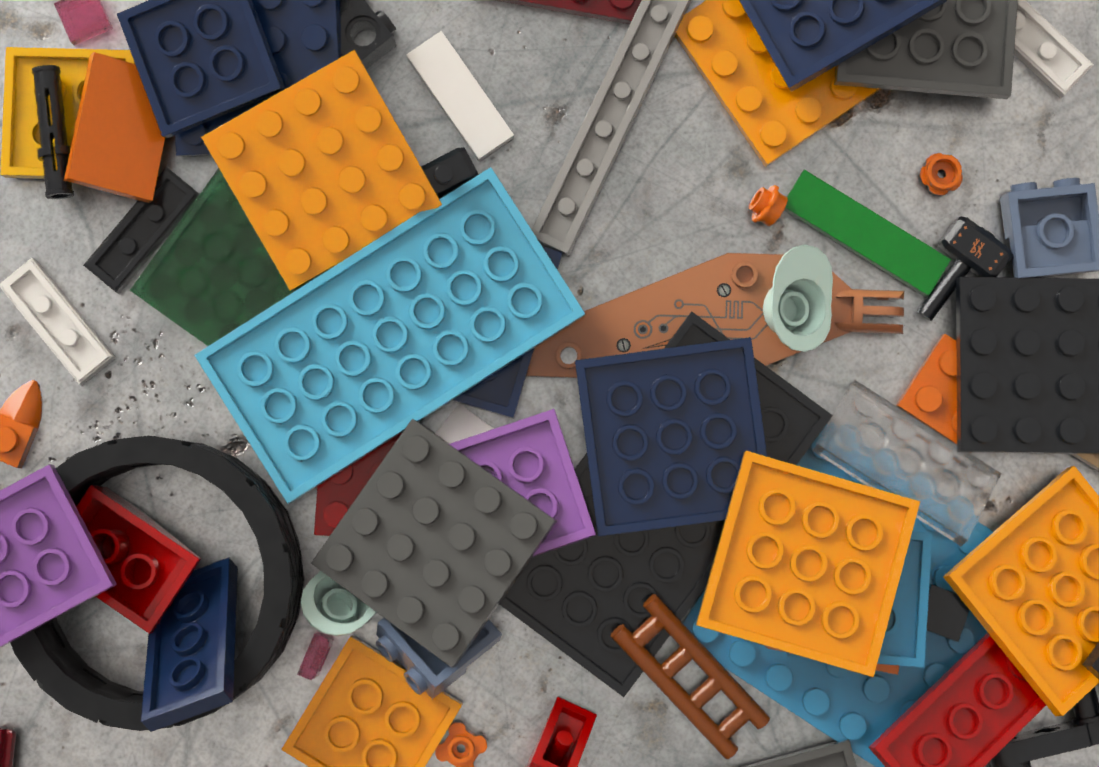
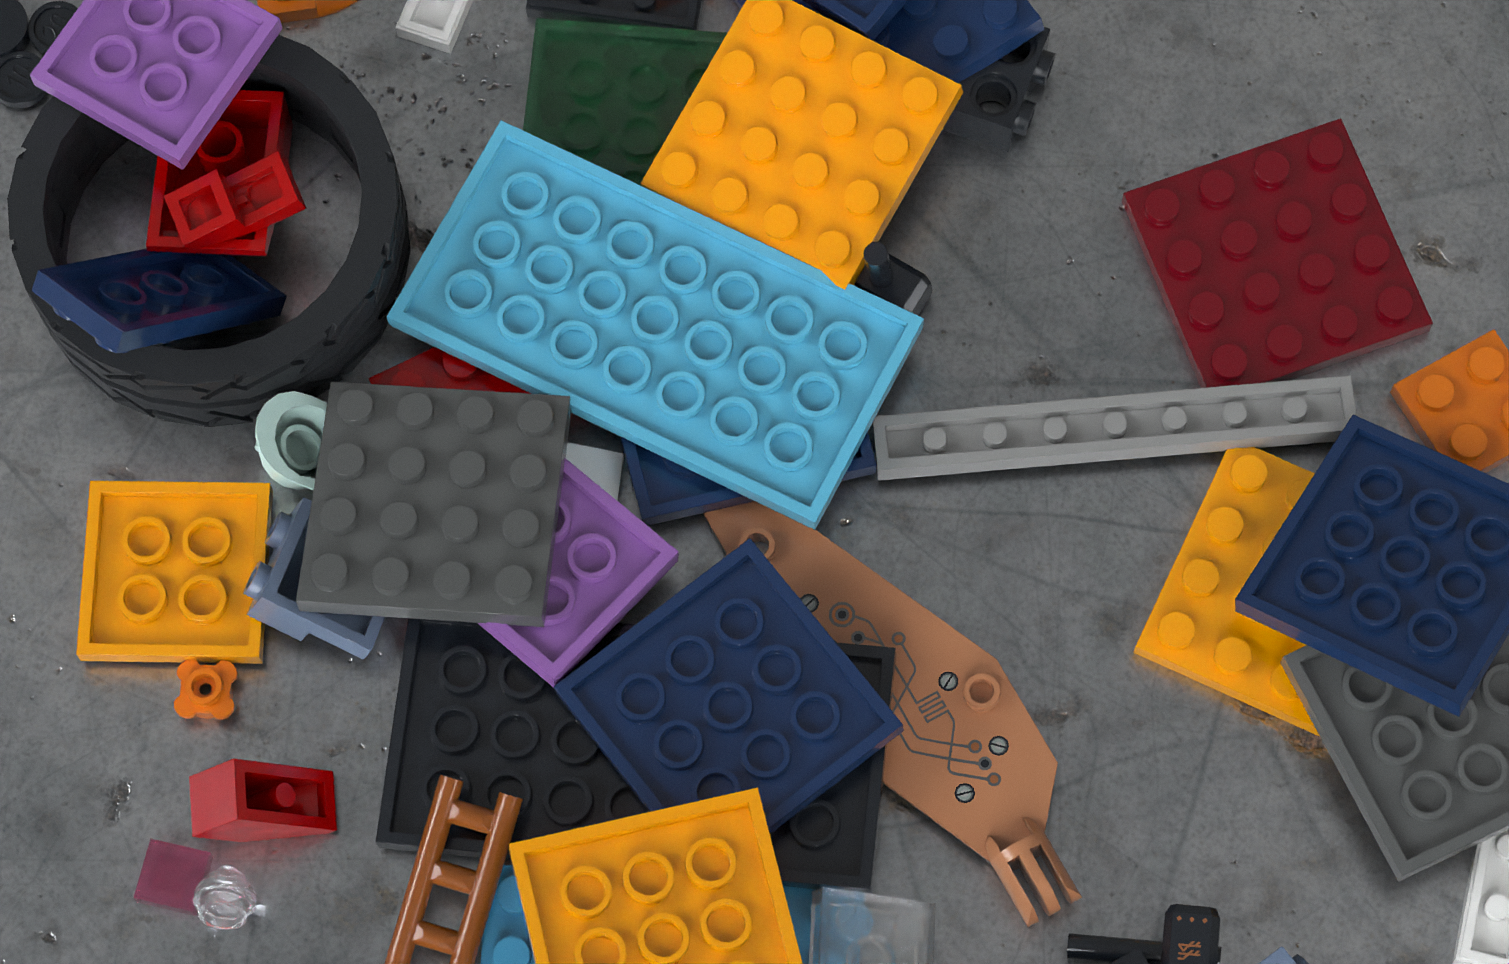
camera: 60 degrees right, 15 degrees down
clear pink tile [297,631,334,680] -> none
white tile [406,31,514,162] -> none
orange plate [749,185,788,226] -> none
light aqua piece [763,244,833,352] -> none
green tile [784,169,951,297] -> none
orange plate [920,153,963,195] -> none
none -> red slope [164,151,307,250]

